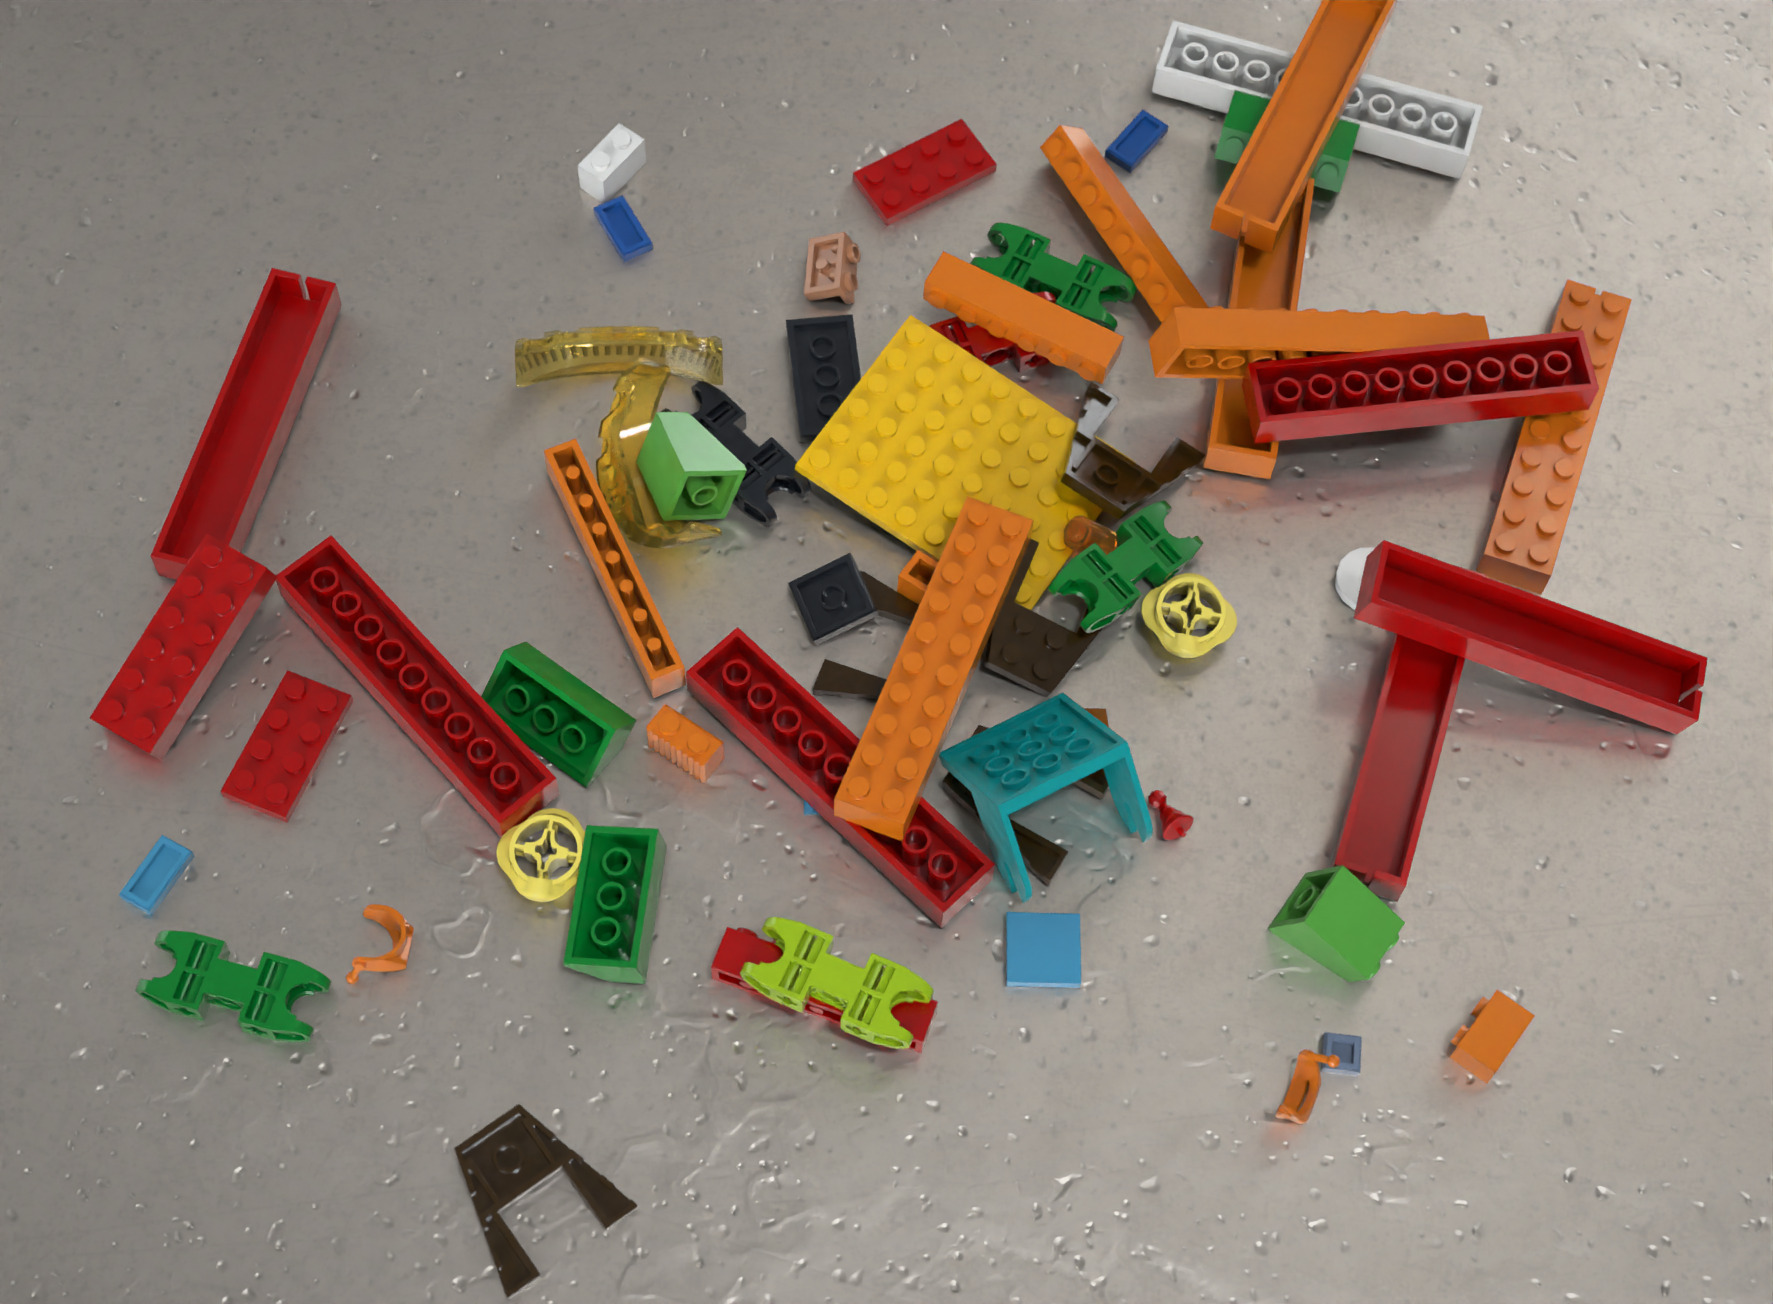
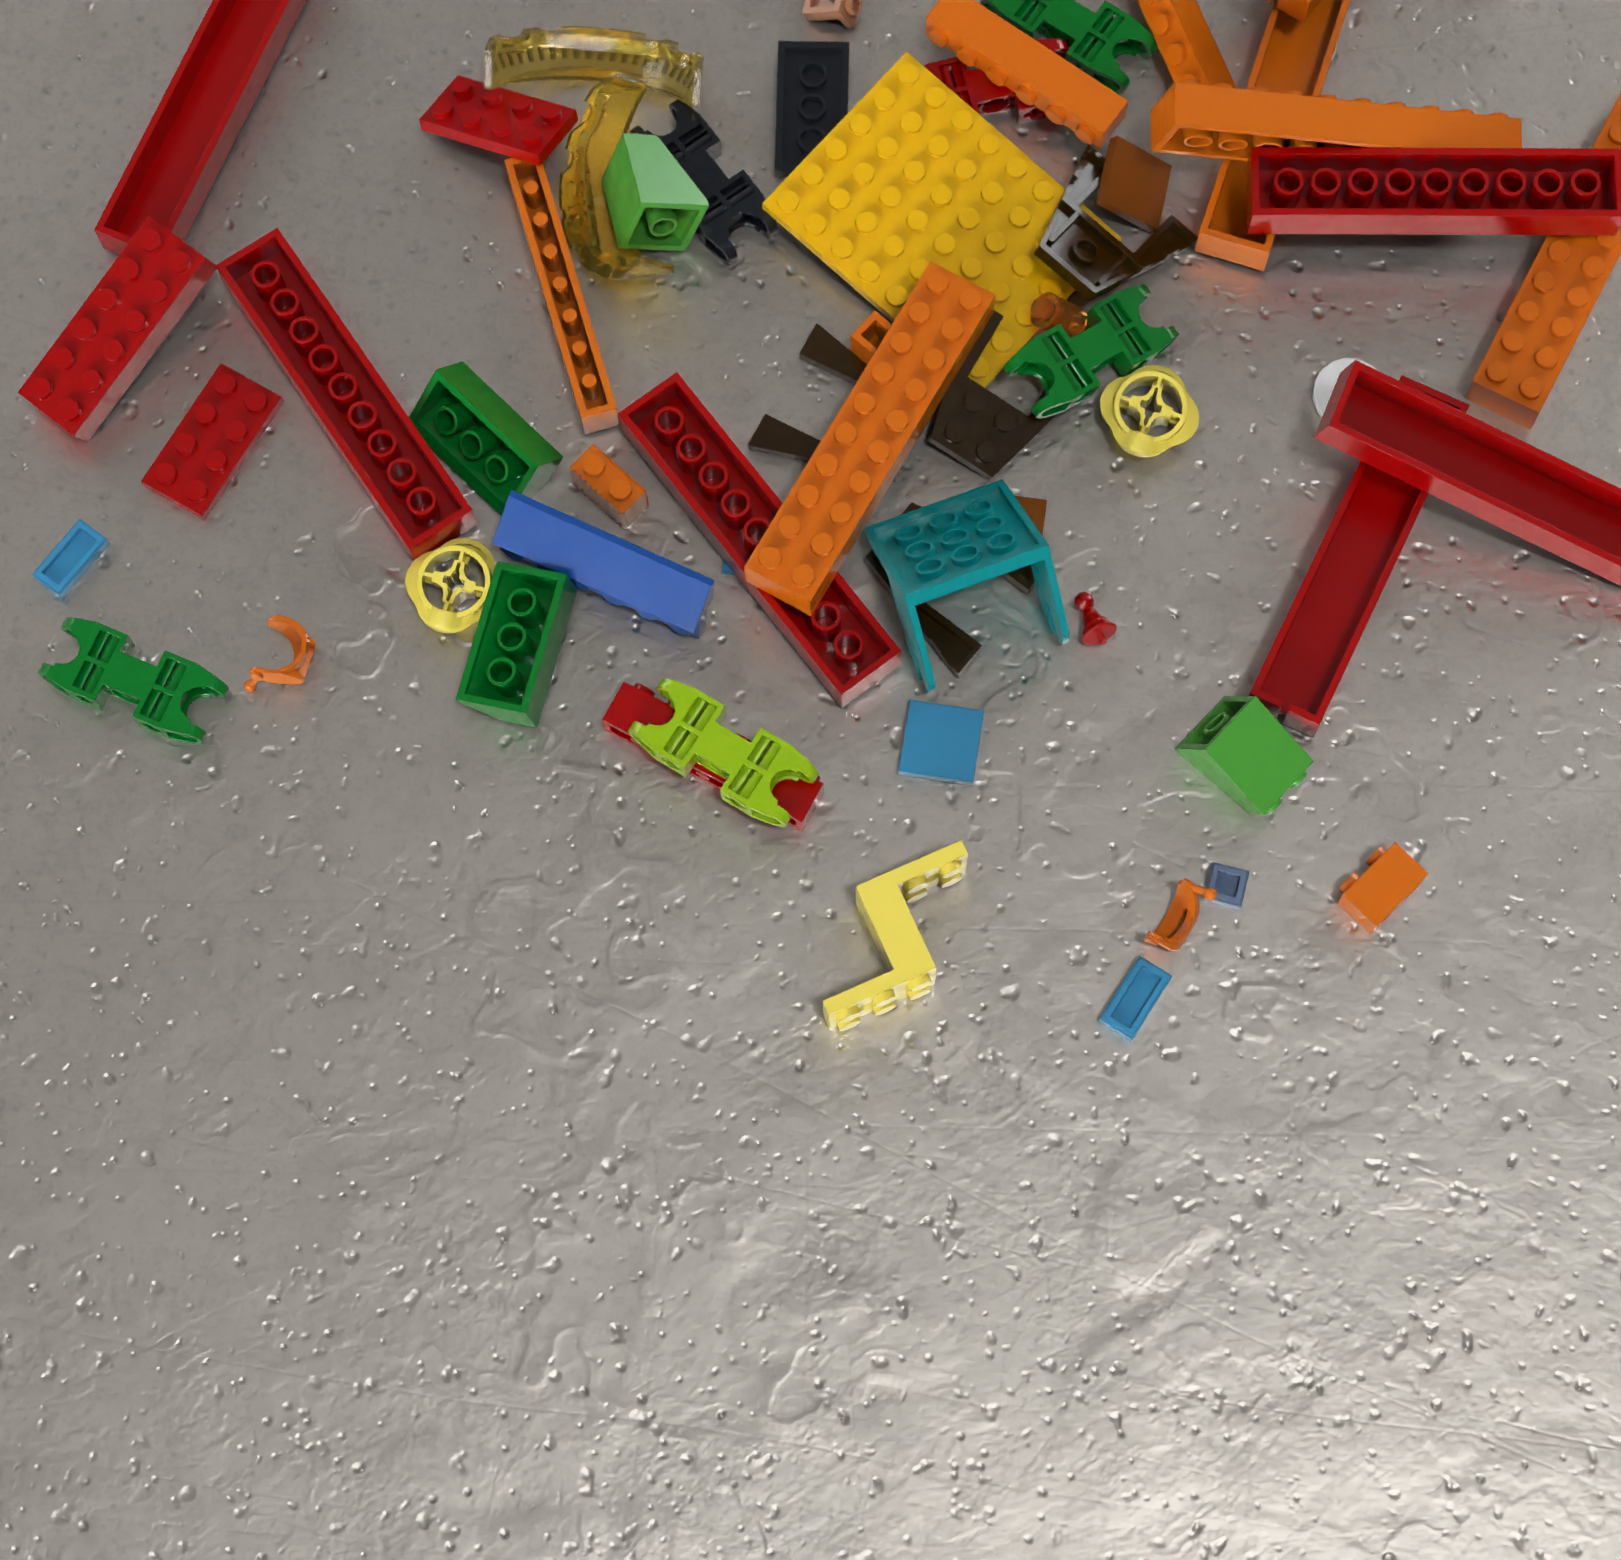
camera: 15 degrees right, 10 degrees up
dark brown wing [454,1104,638,1300] -> none
black tile [788,553,879,646] -> none
none -> red plate [419,75,579,166]
none -> blue slope [492,490,714,639]
none -> light yellow bracket [823,840,968,1031]
none -> dark orange tile [1096,136,1172,233]
none -> dark azure tile [1099,956,1172,1042]

